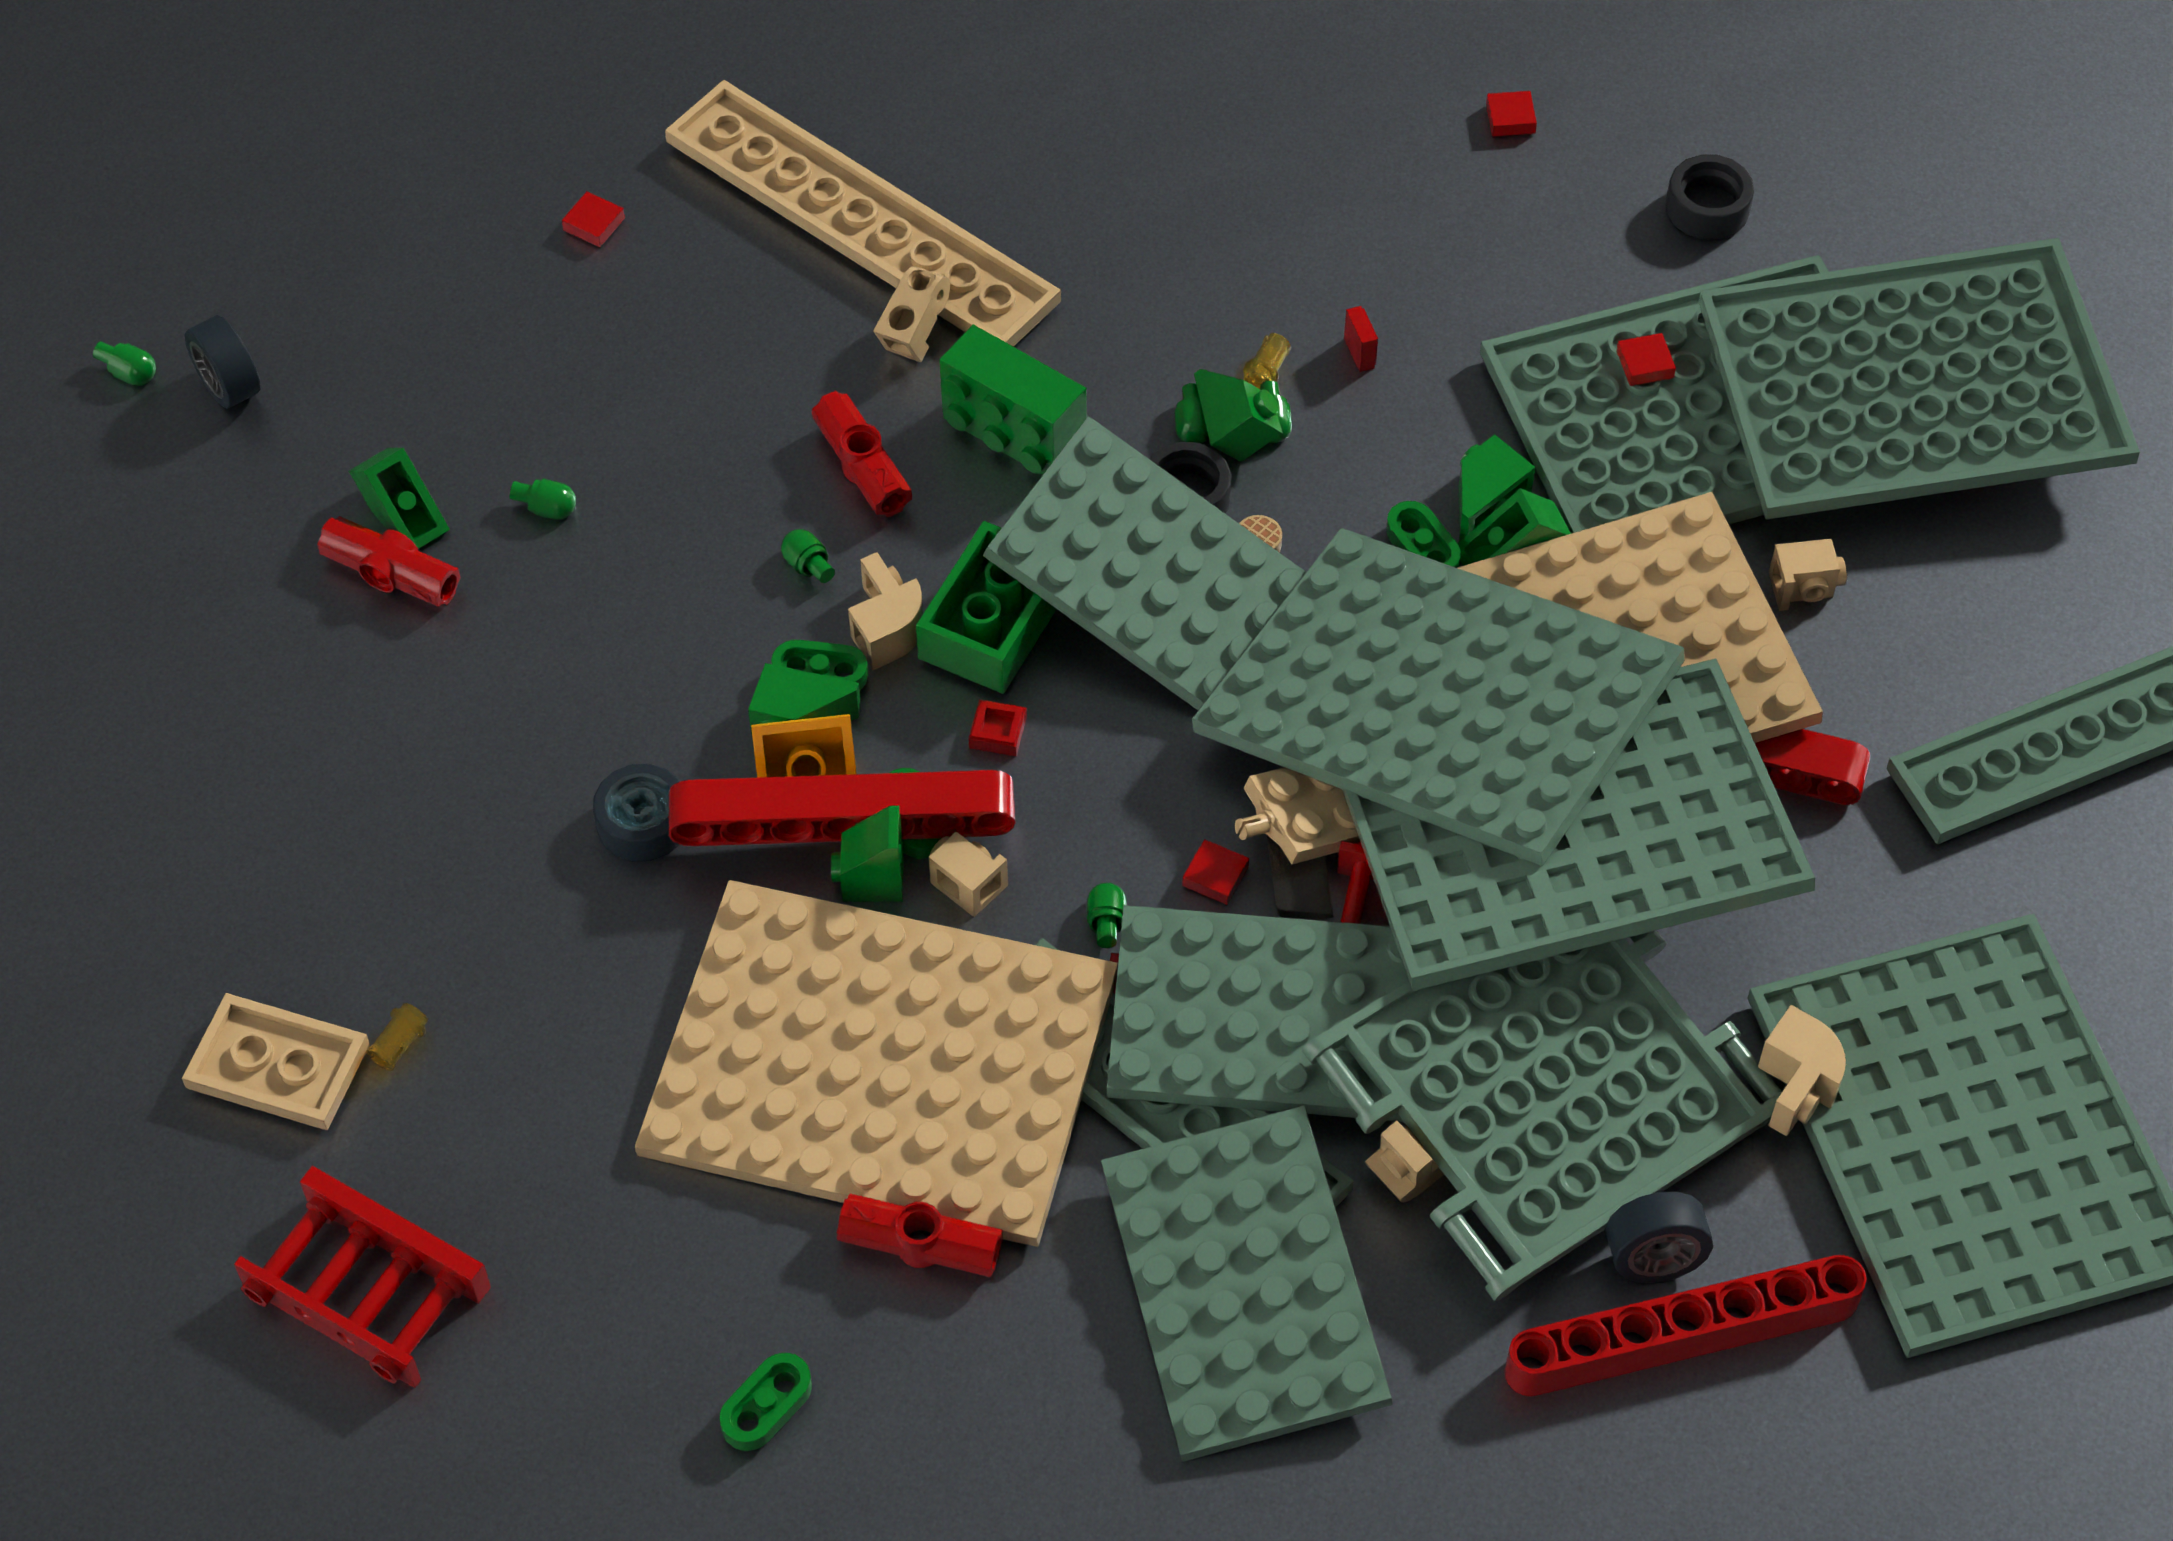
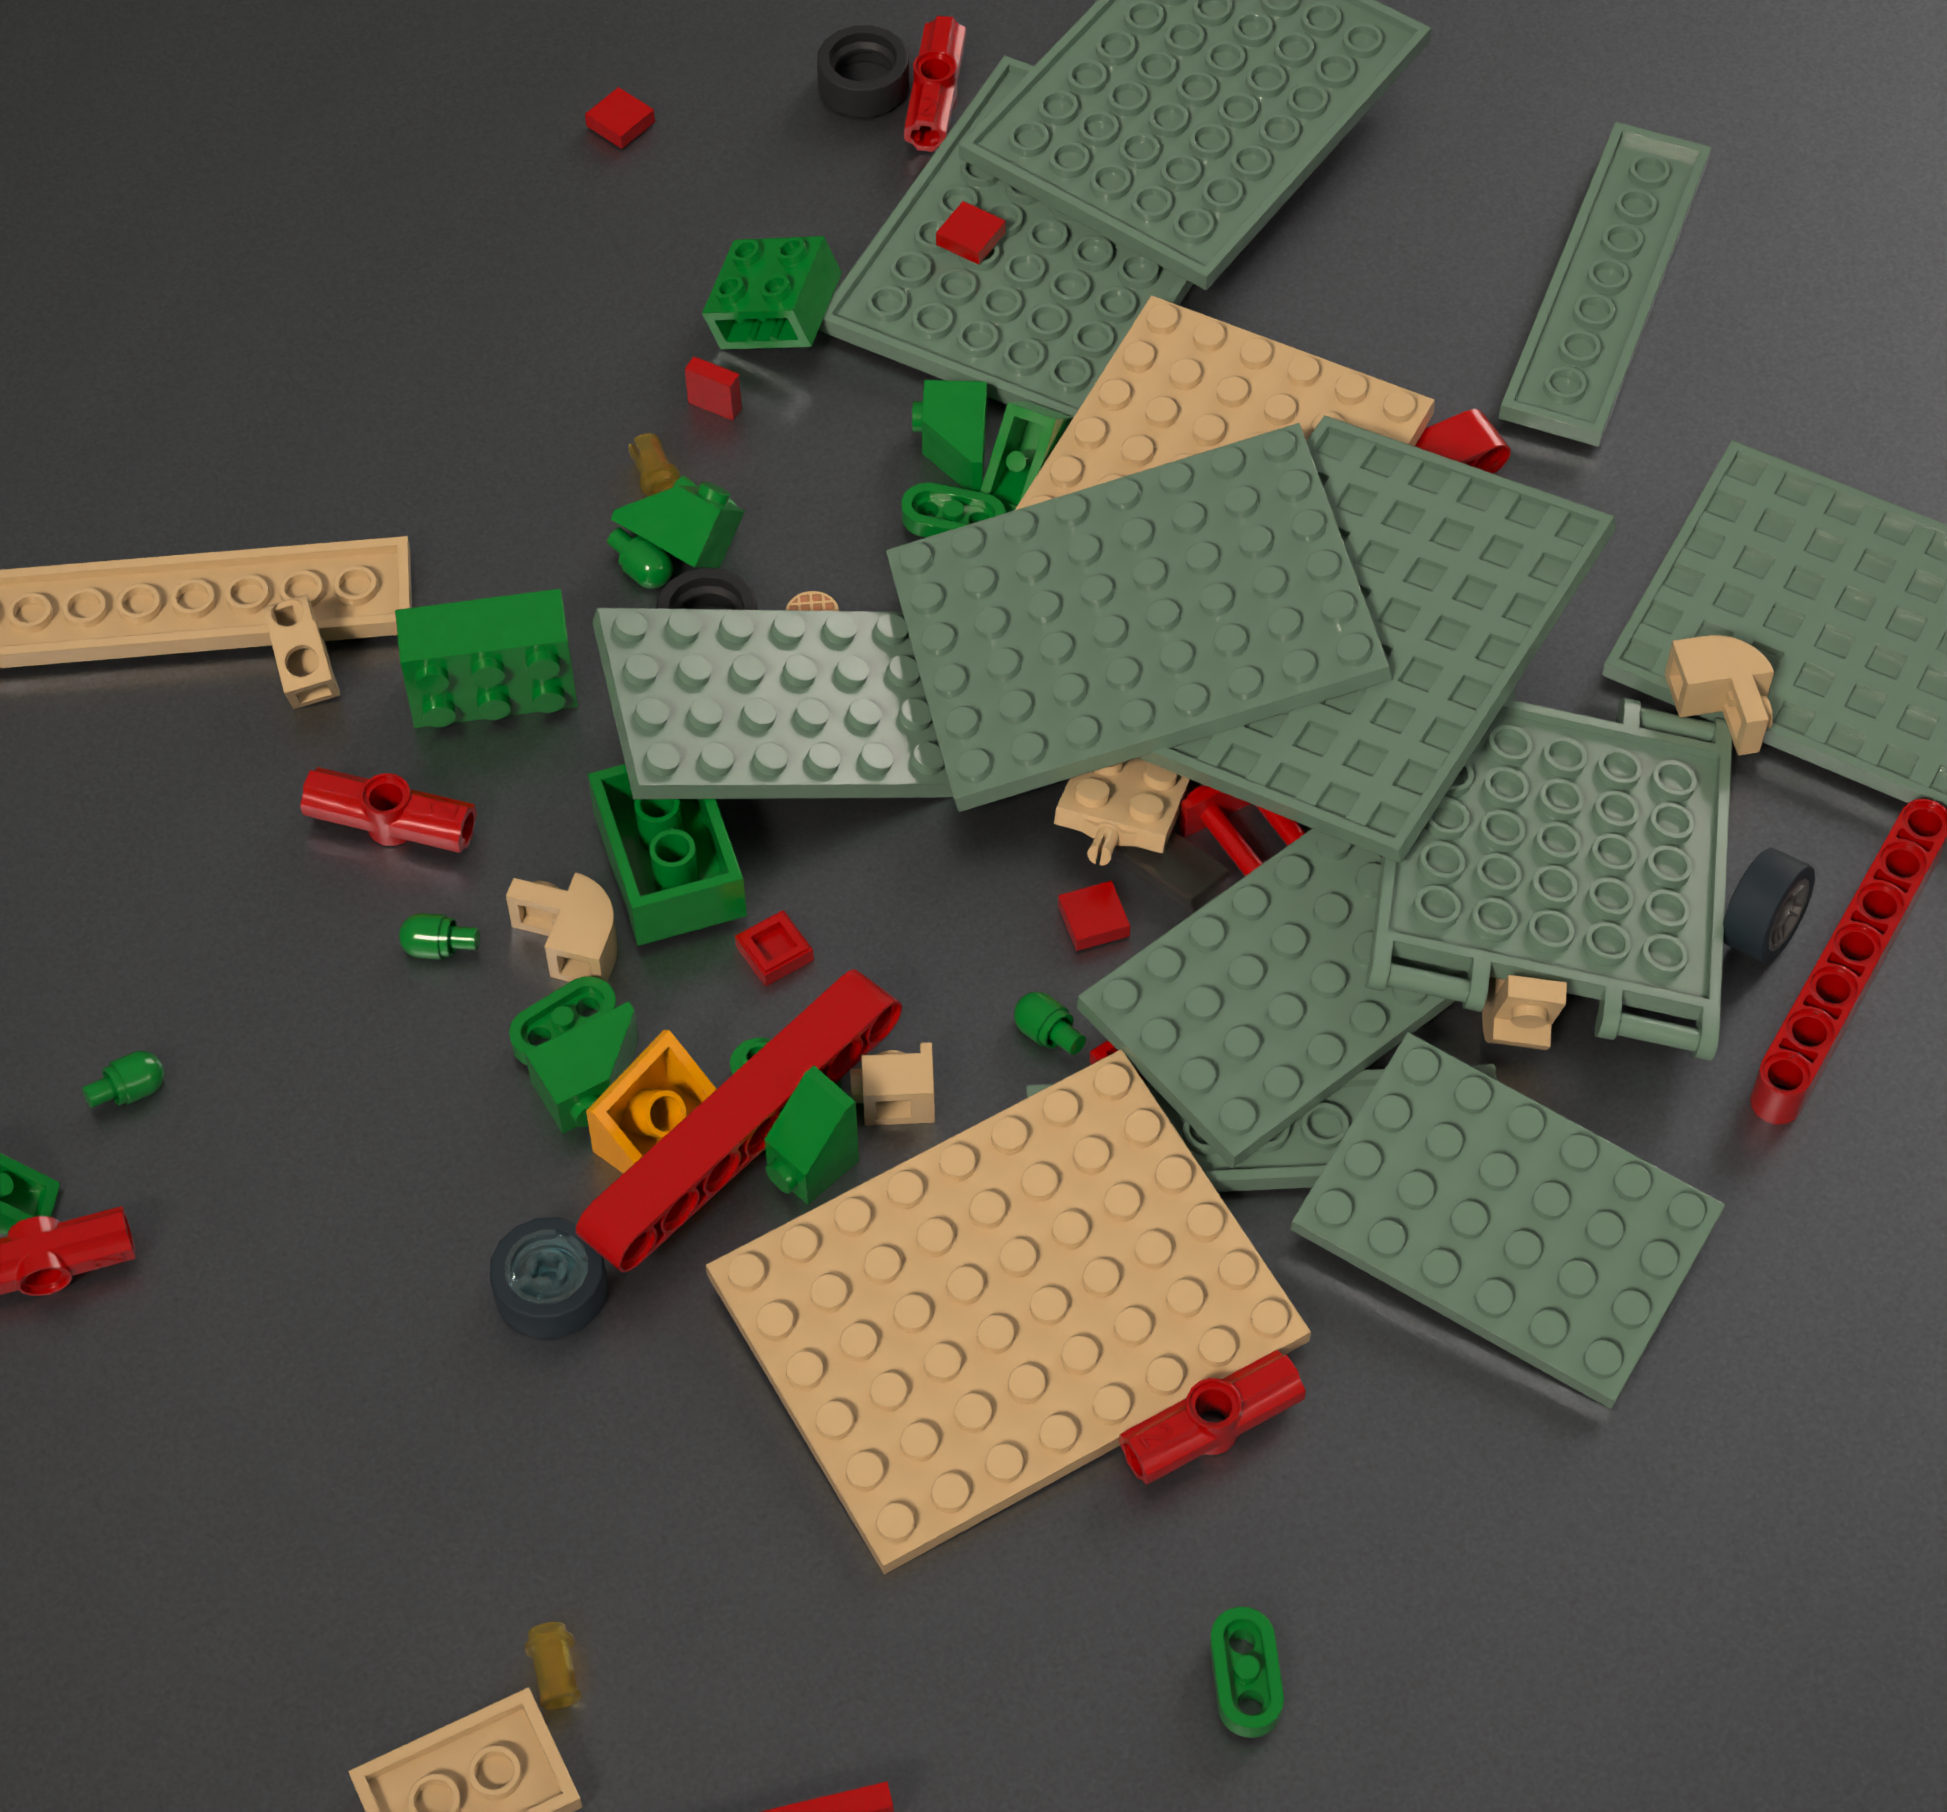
camera: 45 degrees left, 0 degrees up
tan brick [1769,539,1847,611] -> none
none -> green brick [702,236,842,349]
none -> red piece [904,15,966,152]

